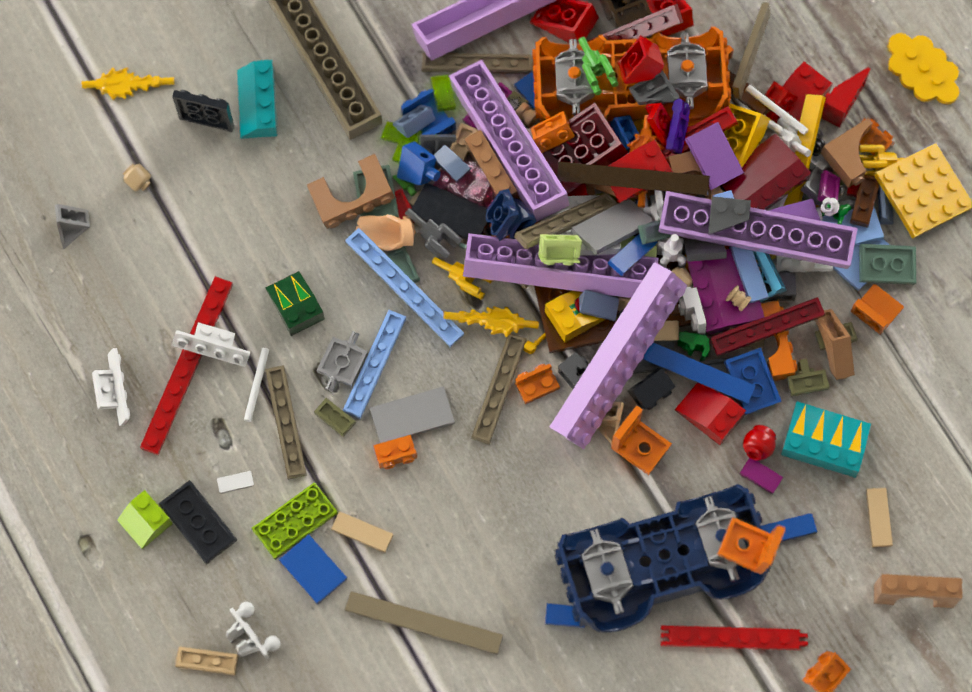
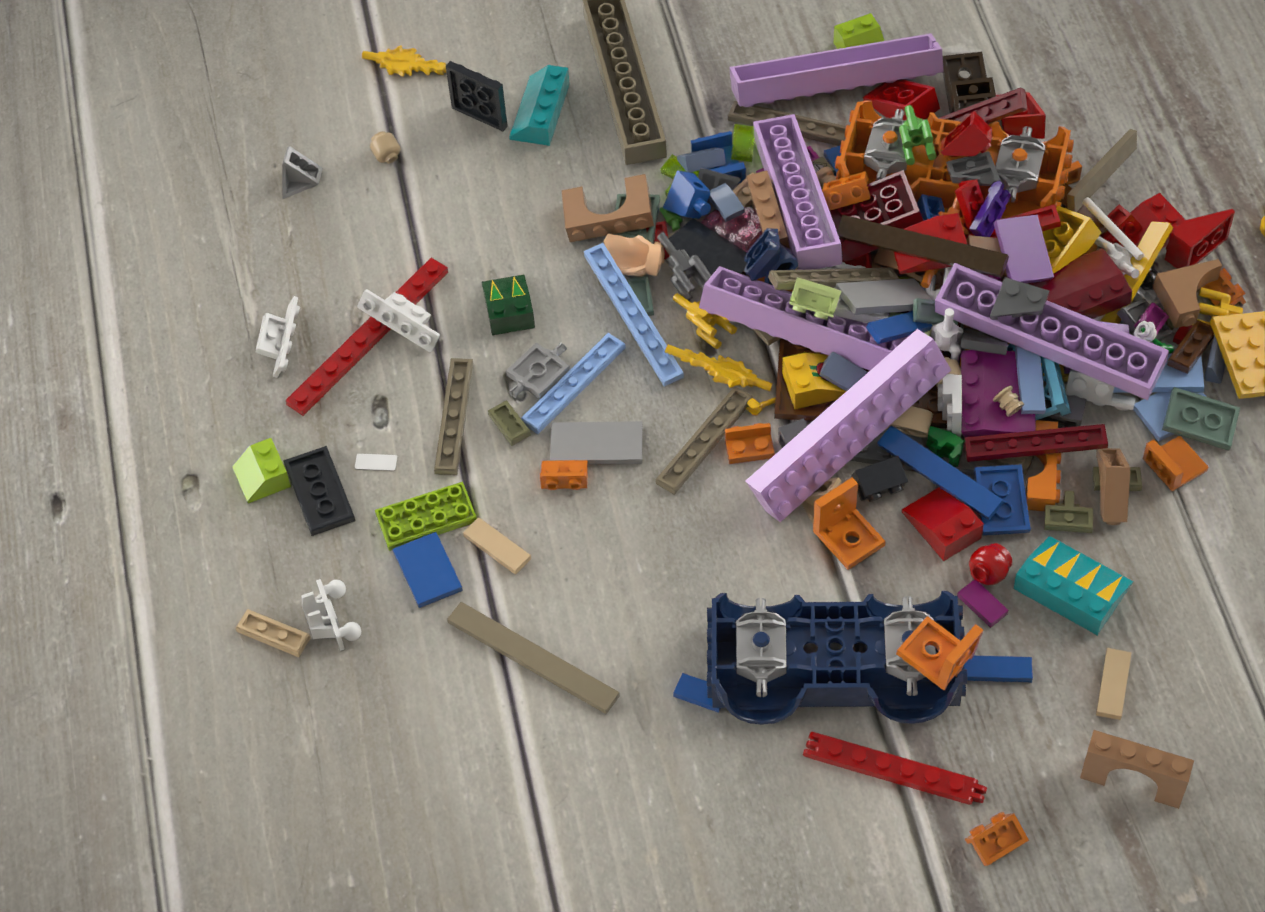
camera: 20 degrees right, 15 degrees down
white bar [244,348,269,422] -> none

